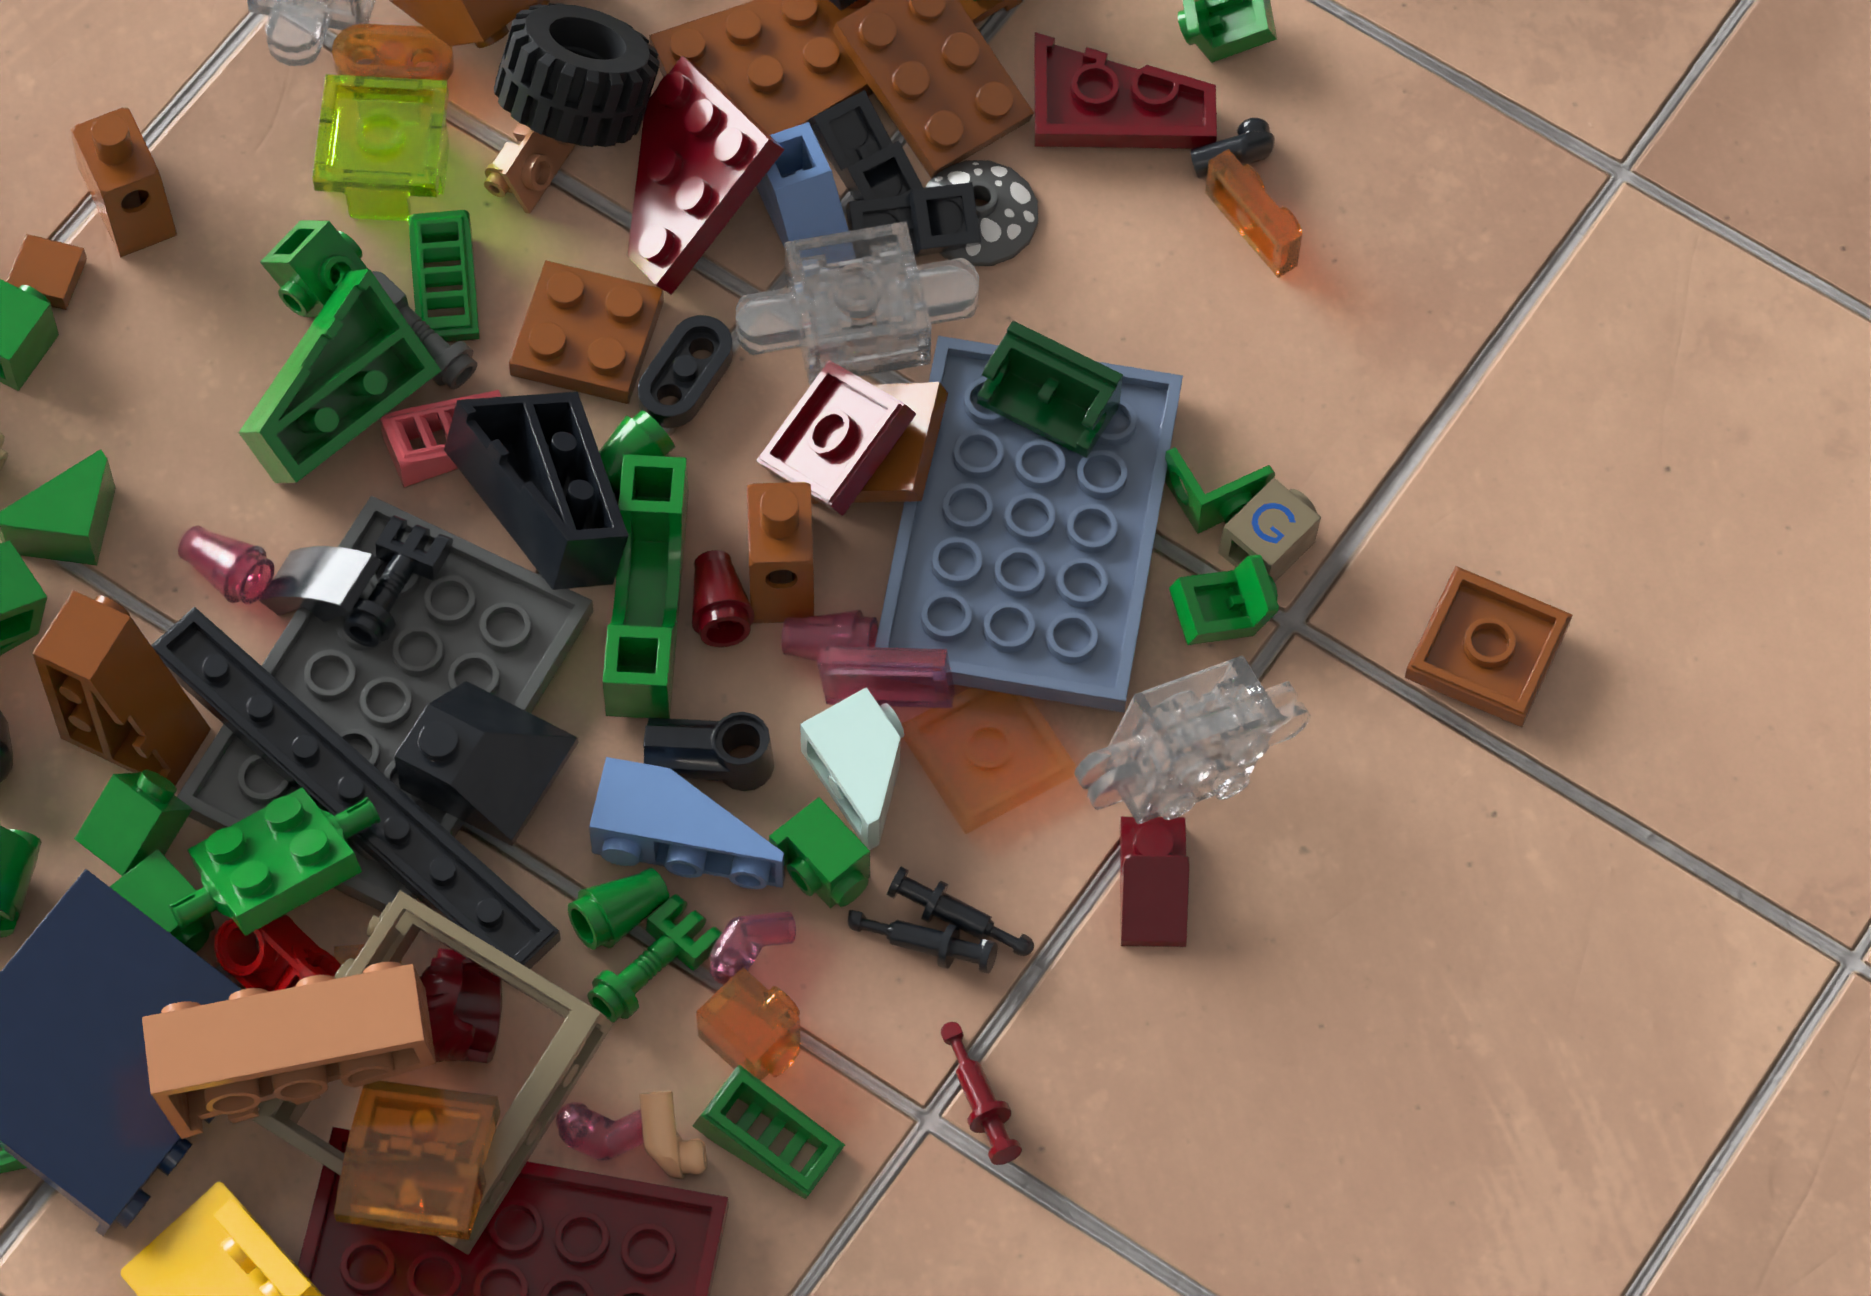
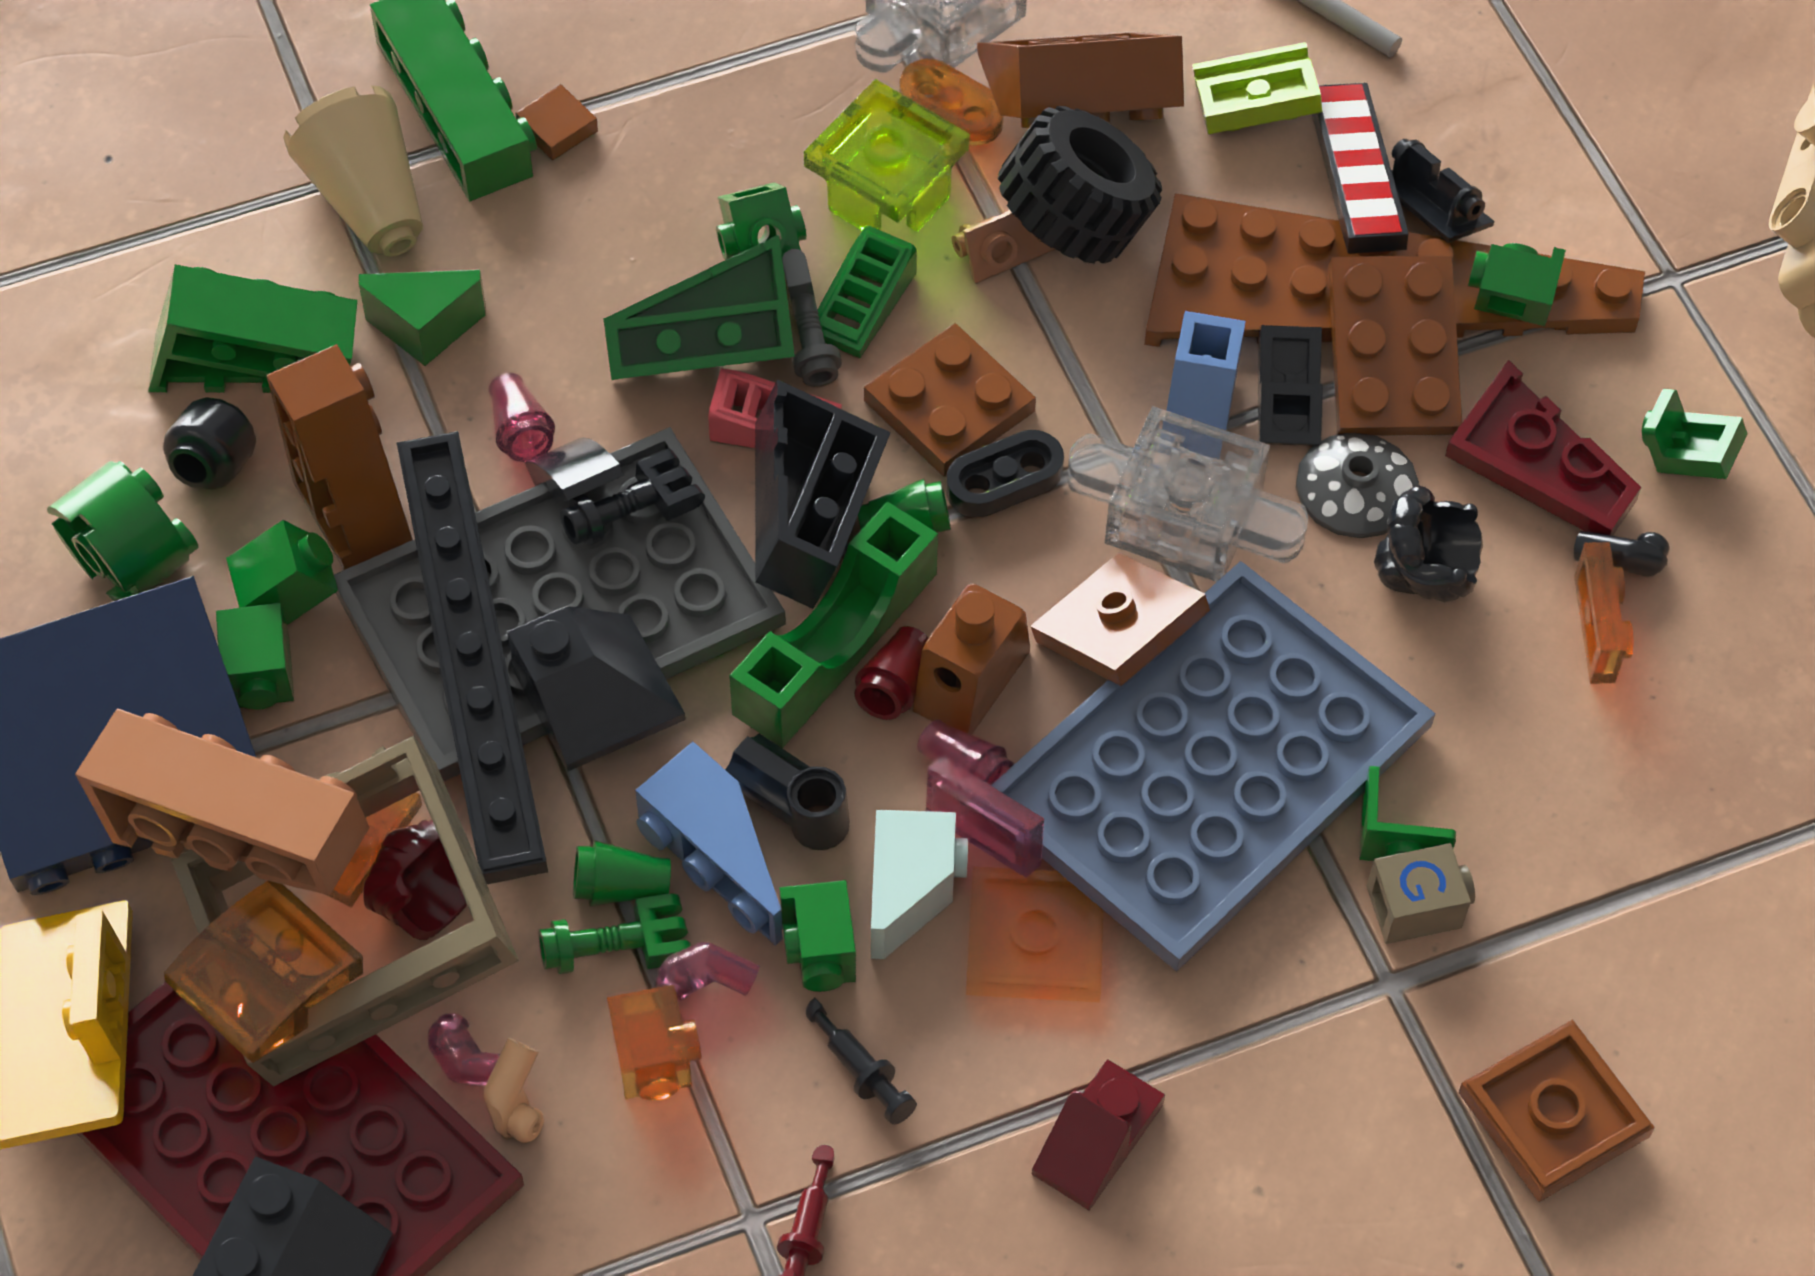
camera: 35 degrees right, 5 degrees down
dark orange torso [71,108,177,258] -> none
green plate [169,787,381,936] -> none
red piece [214,914,341,992] -> none
dark red plate [627,56,785,295] -> none
green slope [692,1065,845,1199] -> none
tile [756,360,916,516] -> none
black slope [845,182,981,266] -> none
black piece [887,866,1034,956] -> none
dark green hinge [977,321,1123,458] -> none
clear brick [1074,655,1311,824] -> none
green bracket [1169,555,1279,645] -> none
none -> black hair [1374,485,1483,603]

